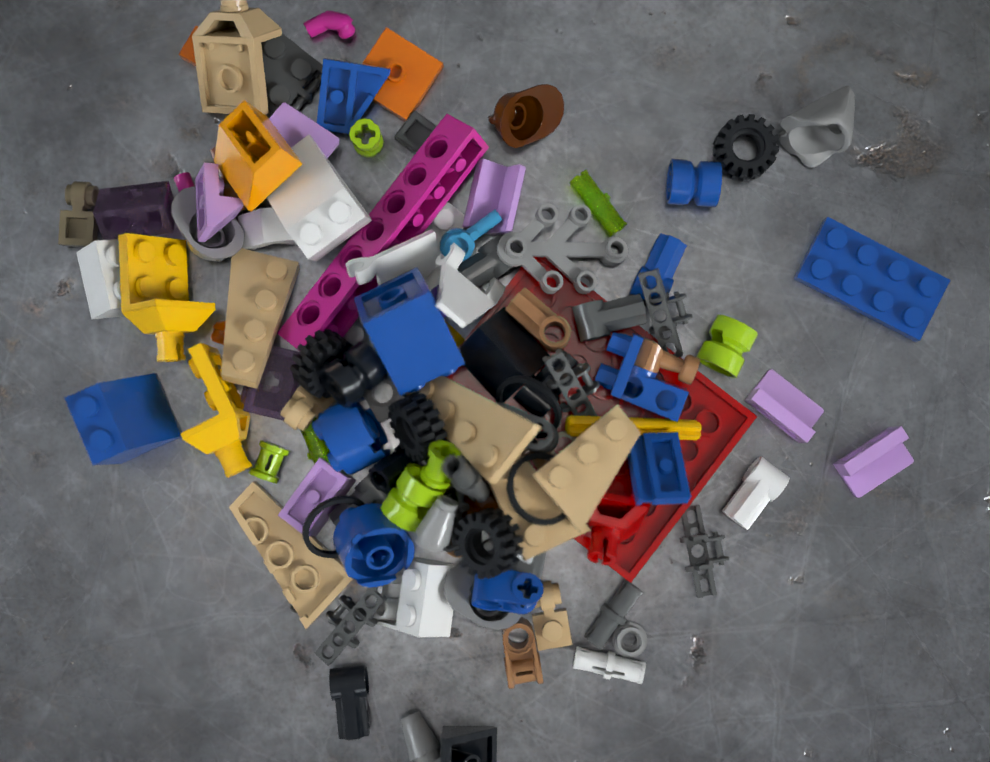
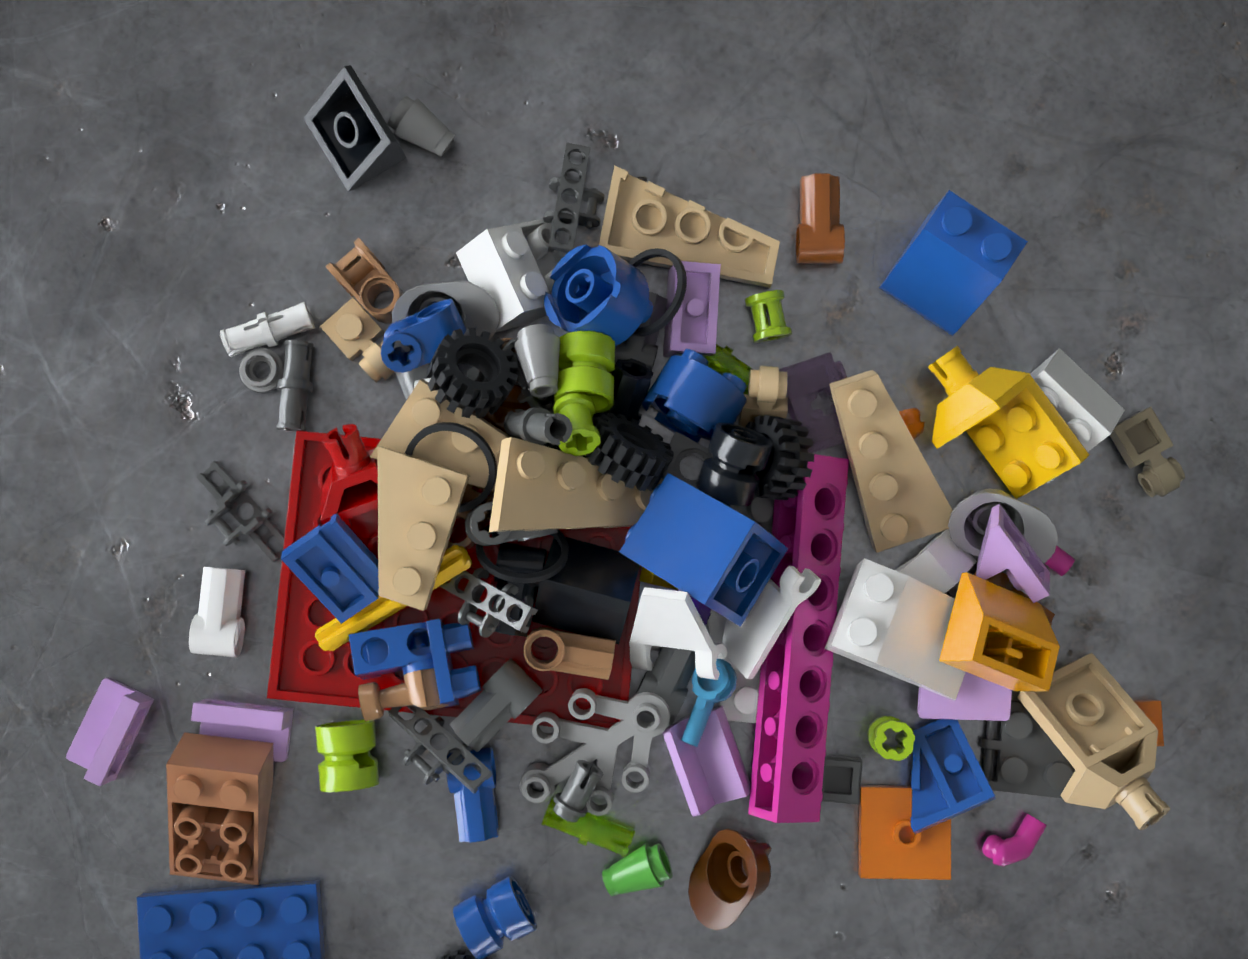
camera: 155 degrees right, 0 degrees up
clear purple brick [93,181,175,240] -> none
yellow plate [180,343,252,478] -> none
black piece [329,665,370,740] -> none
none -> nougat slope [166,732,273,885]
none -> dark grey pin [553,760,604,822]
none -> bright green cone [602,843,673,896]
none -> dark orange piece [796,173,845,264]

